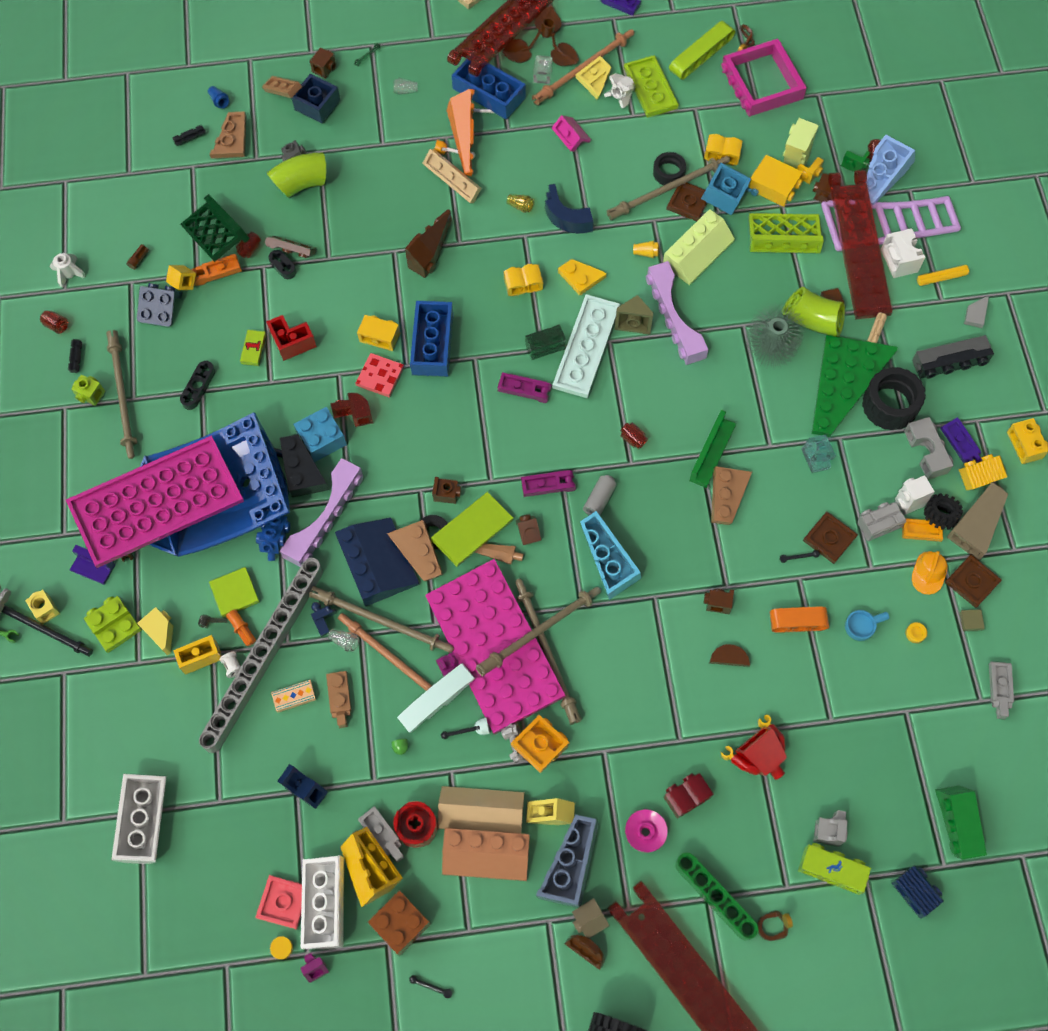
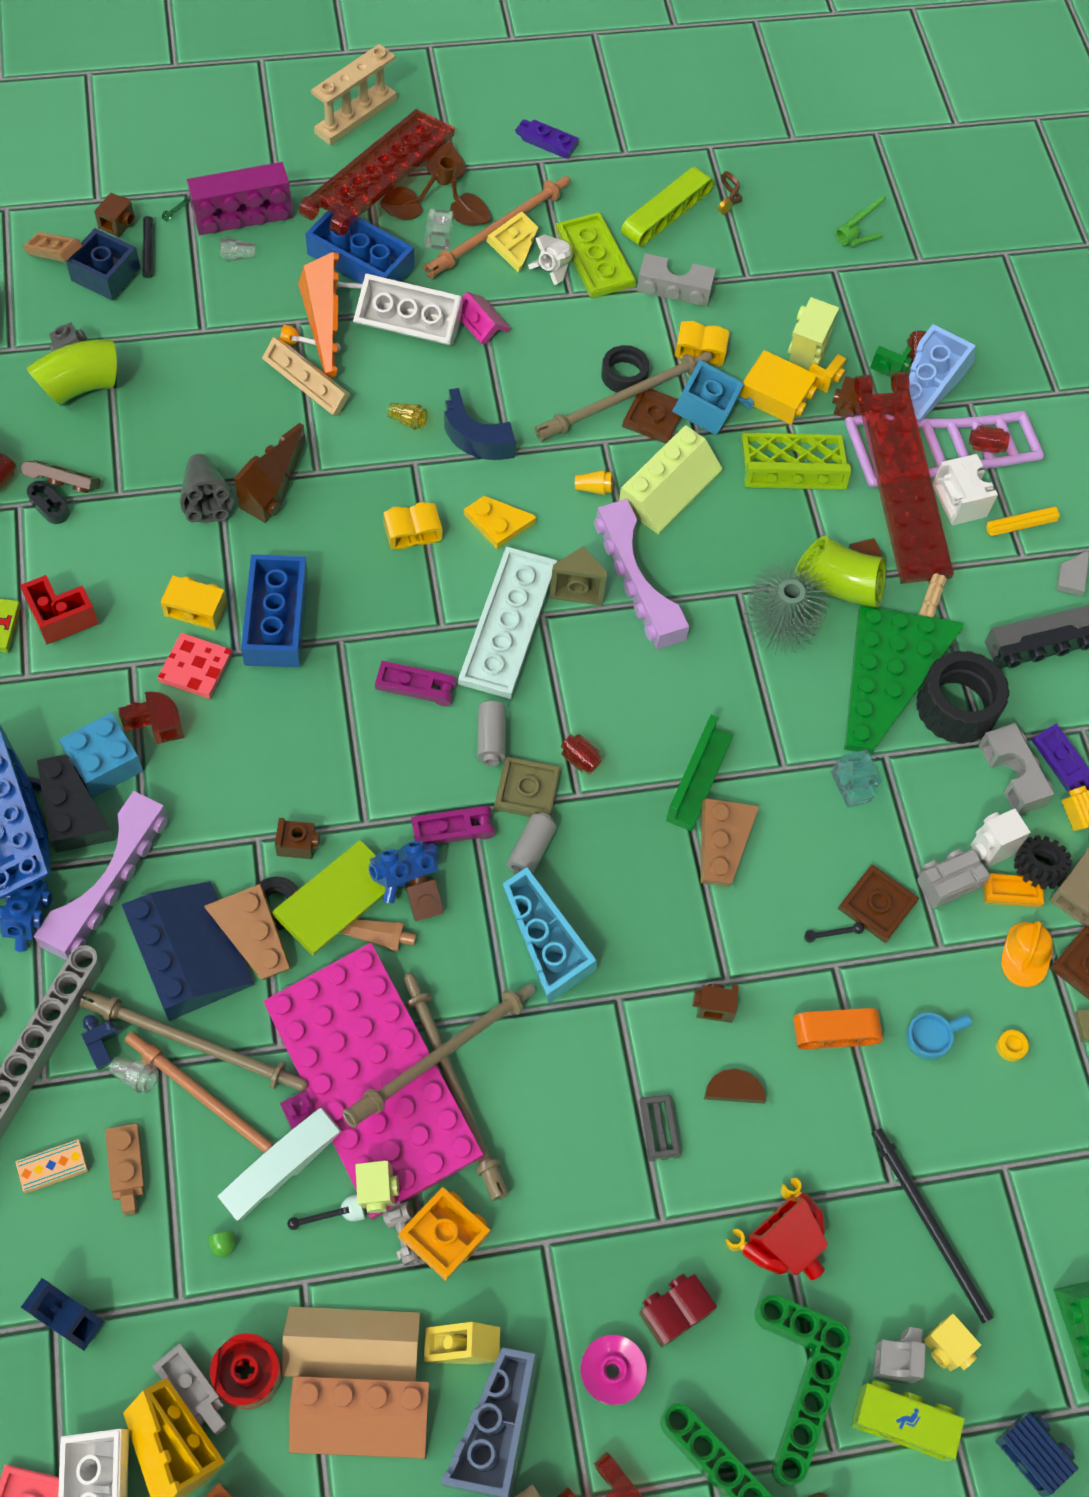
camera: 10 degrees left, 5 degrees down
clear green brick [525,325,566,360] -> none
dark pink window [721,39,806,117] -> none
none -> black bar [142,216,153,278]
none -> dark grey cone [179,454,234,523]
none -> magenta brick [187,162,293,235]
none -> white brick [353,274,463,346]
none -> yellowish green brick [355,1161,399,1213]
none -> blue brick [369,841,439,903]
none -> light grey brick [477,701,506,766]
none -> olive tile [494,756,561,817]
none -> light grey arch [637,253,716,306]
none -> dark grey tile [639,1094,681,1162]
none -> green beam [754,1294,851,1487]
none -> bright green plant [835,196,886,247]
none -> black bar [871,1128,994,1324]
none -> light yellow brick [923,1314,981,1372]
none -> clear red brick [969,425,1010,454]

